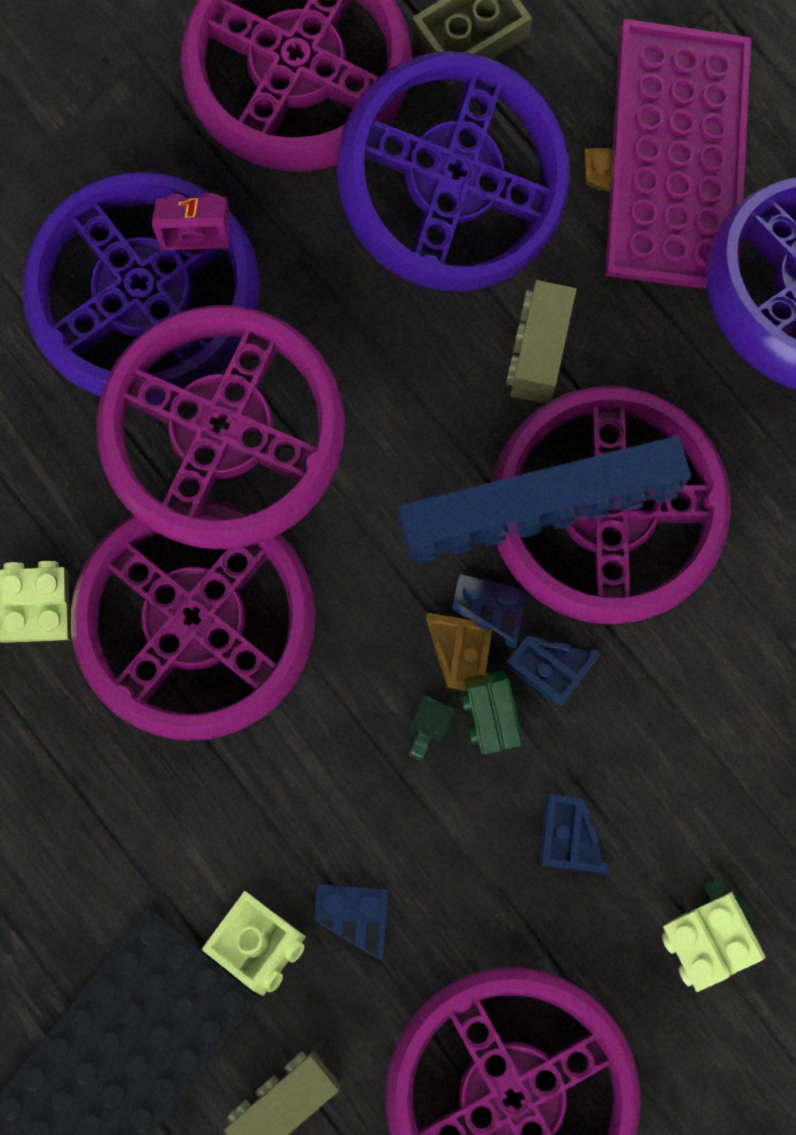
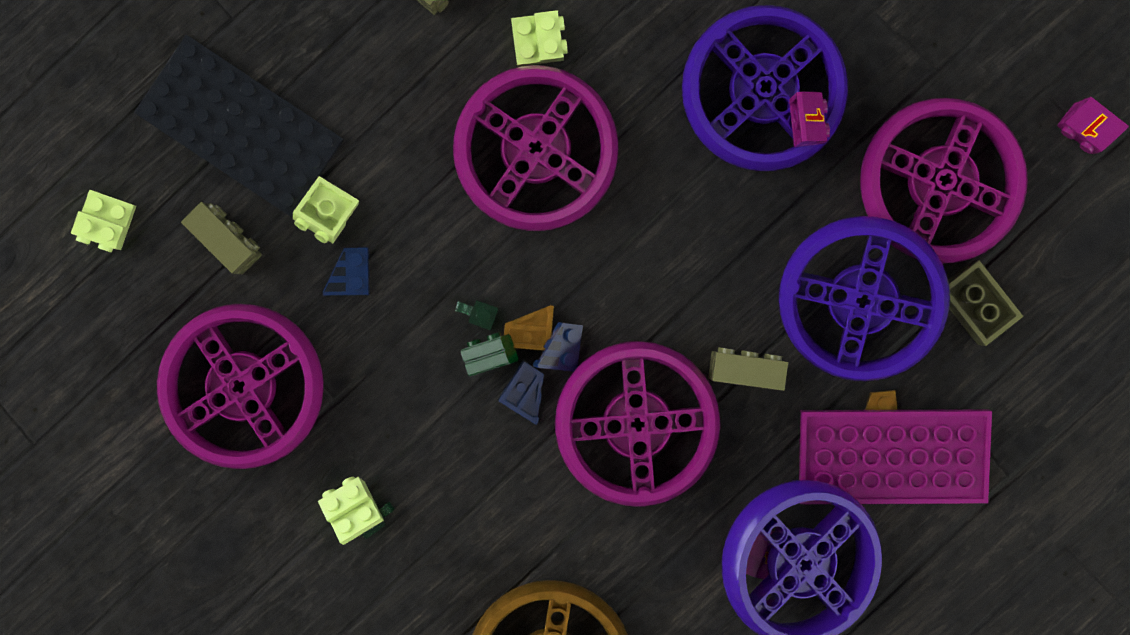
camera: 85 degrees right, 10 degrees up
magenta wheel [96,305,345,549] -> none
dark blue brick [397,435,691,563] -> none
dark blue wing [539,794,609,874] -> none

